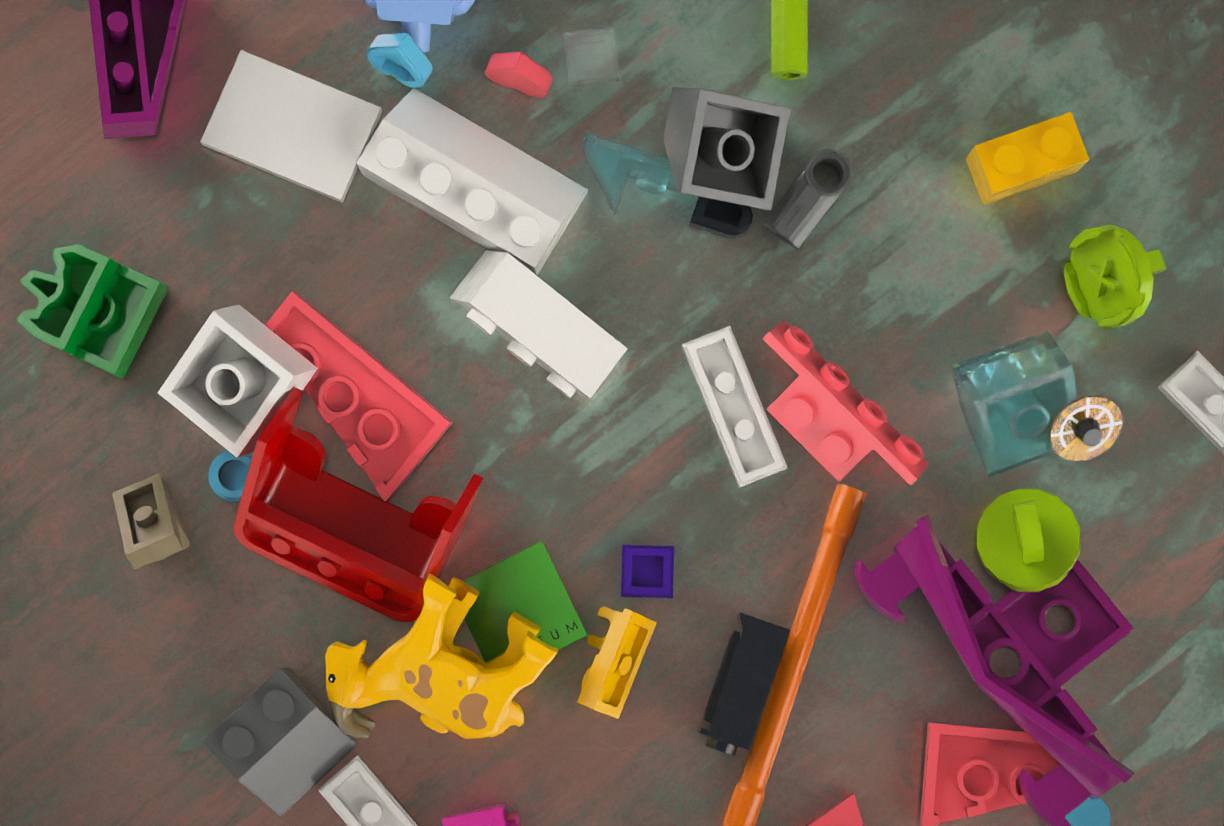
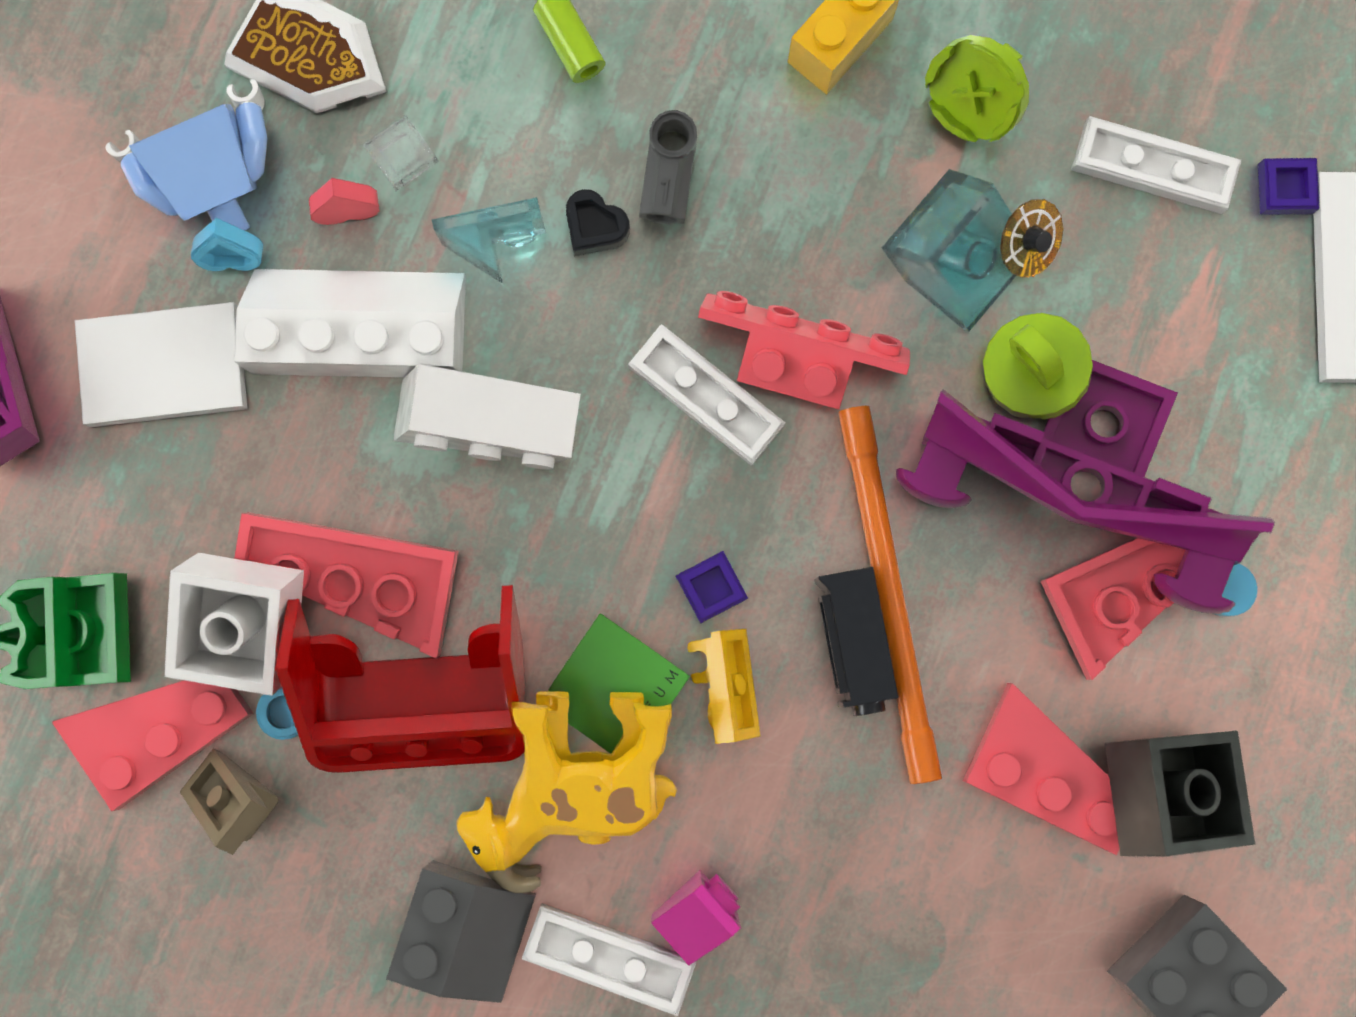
camera: 25 degrees left, 0 degrees up
dark grey slope [663,87,791,211] -> none
none -> coral wing [52,680,254,811]

